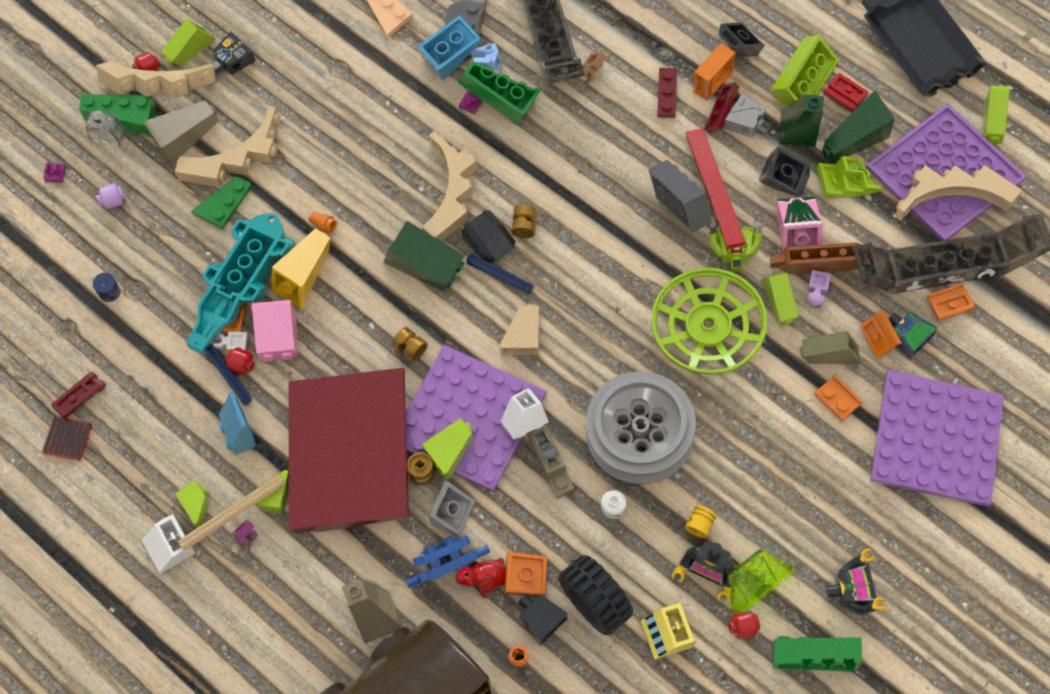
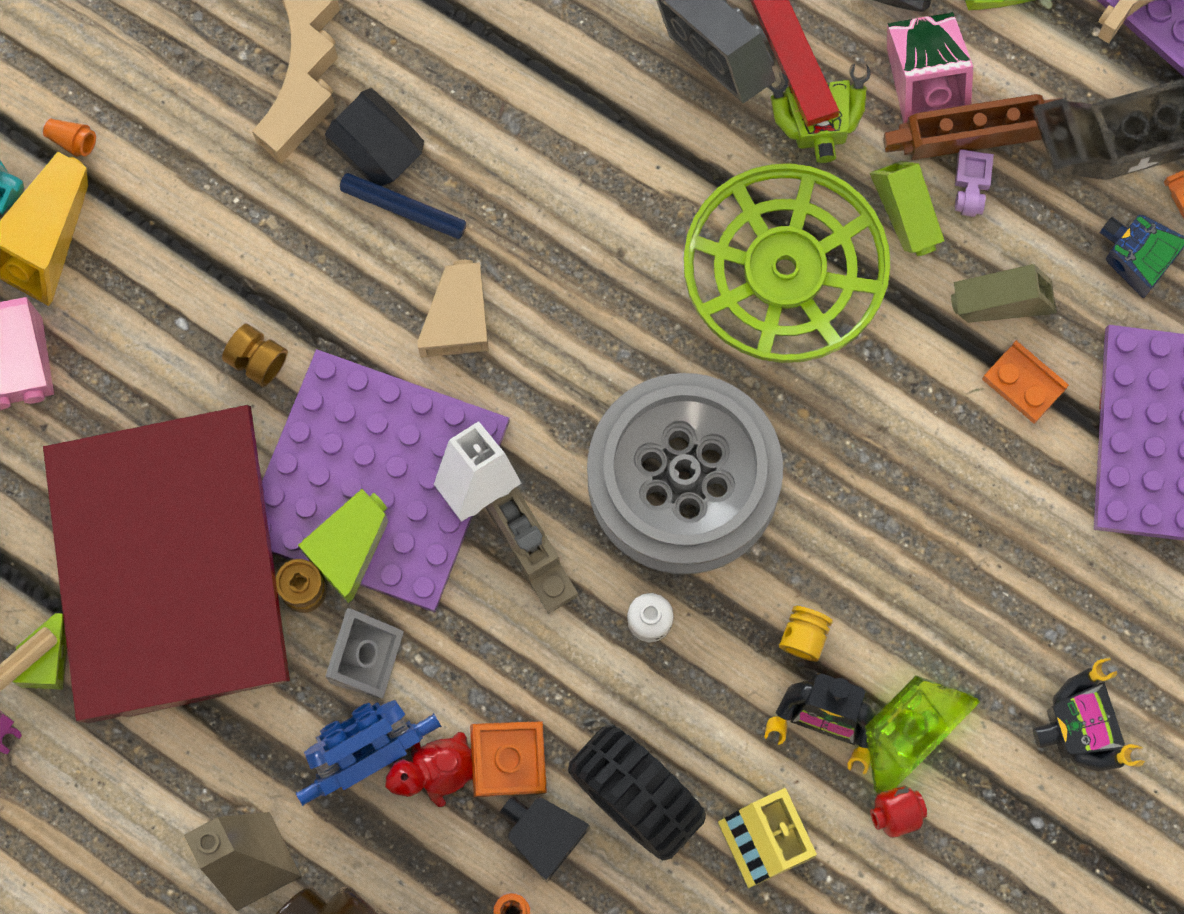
camera: 10 degrees left, 10 degrees up
dark green slope [383,221,465,291] -> none
pearl gold wheel [511,204,537,239] -> none
green wedge [772,636,862,672] -> none
orange plate [860,310,902,358] -> none

